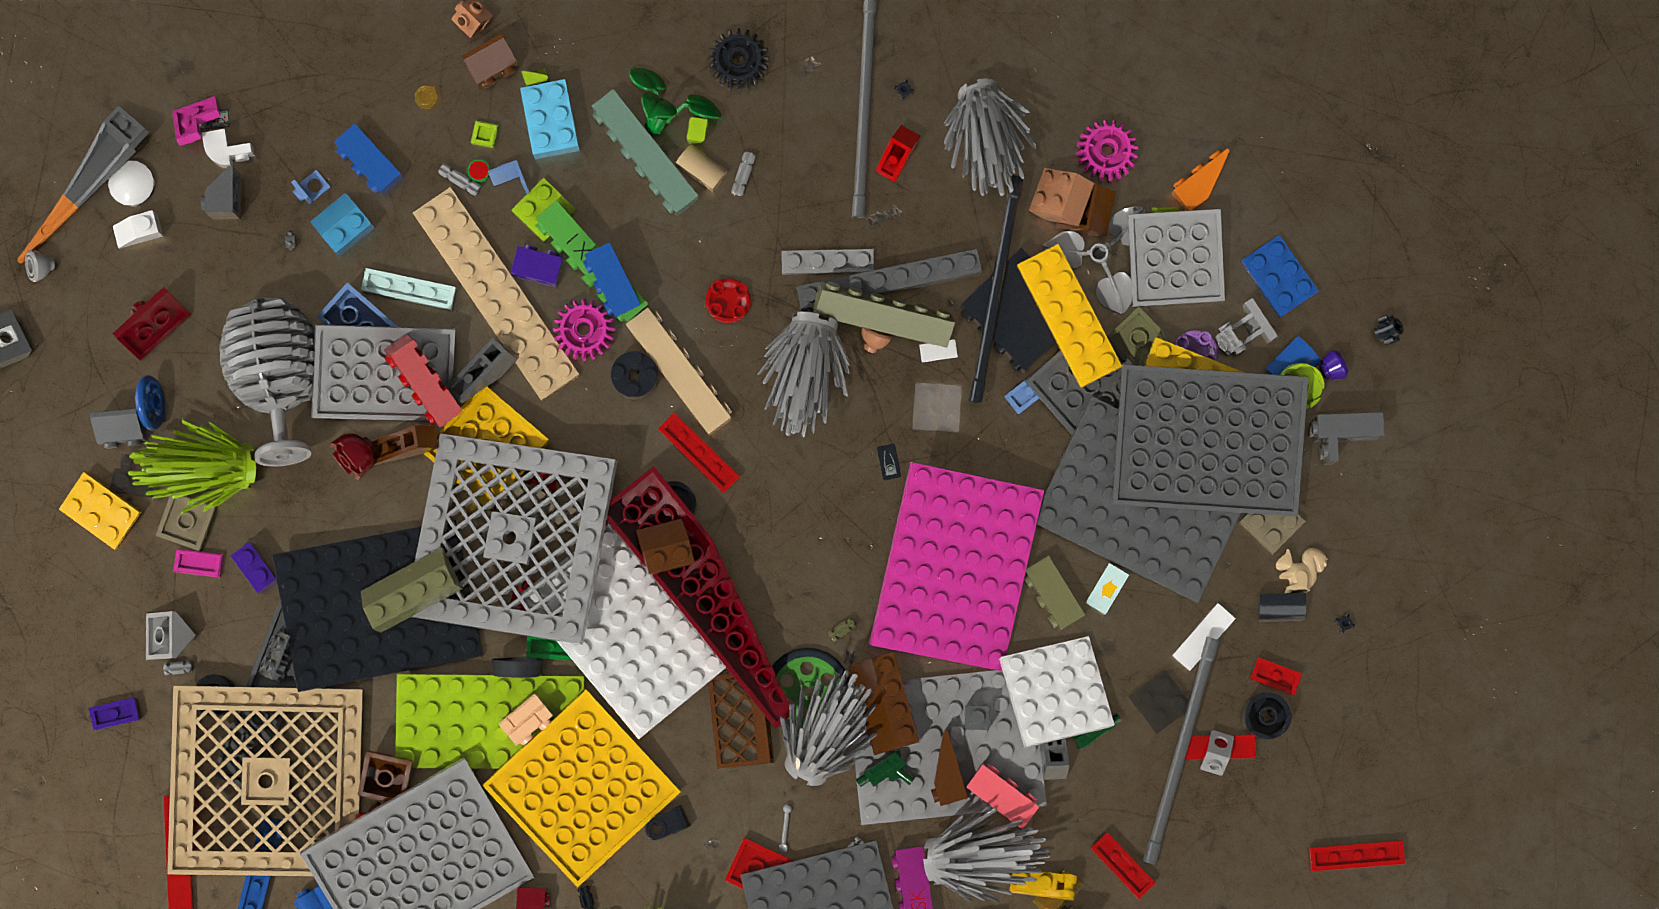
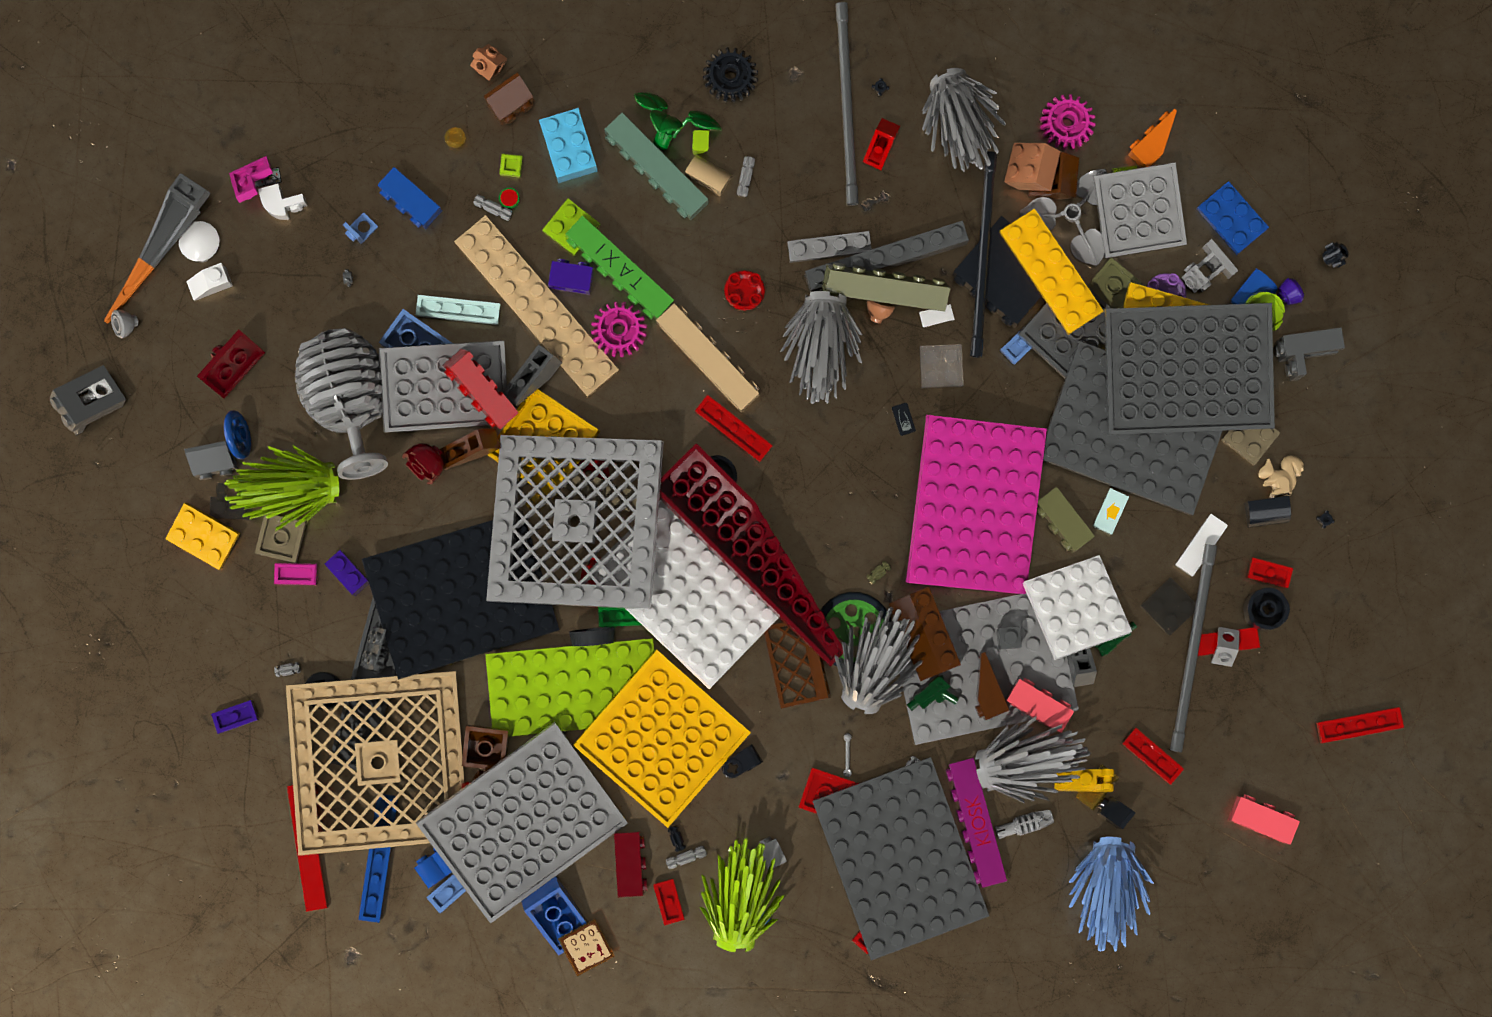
camera: 10 degrees left, 0 degrees up
light grey slope [146,611,195,660] -> none
dark grey slope [201,166,241,219] -> none
dark azure slope [310,193,375,257] -> none
olive slope [361,548,462,633] -> none
medium blue bracket [488,160,529,194] -> none
light nougat brick [498,693,553,746] -> none
lime slope [521,68,550,86] -> none
blue brick [582,242,640,318] -> none
black brick [611,351,658,400] -> none
reddish brown slope [636,519,695,576] -> none

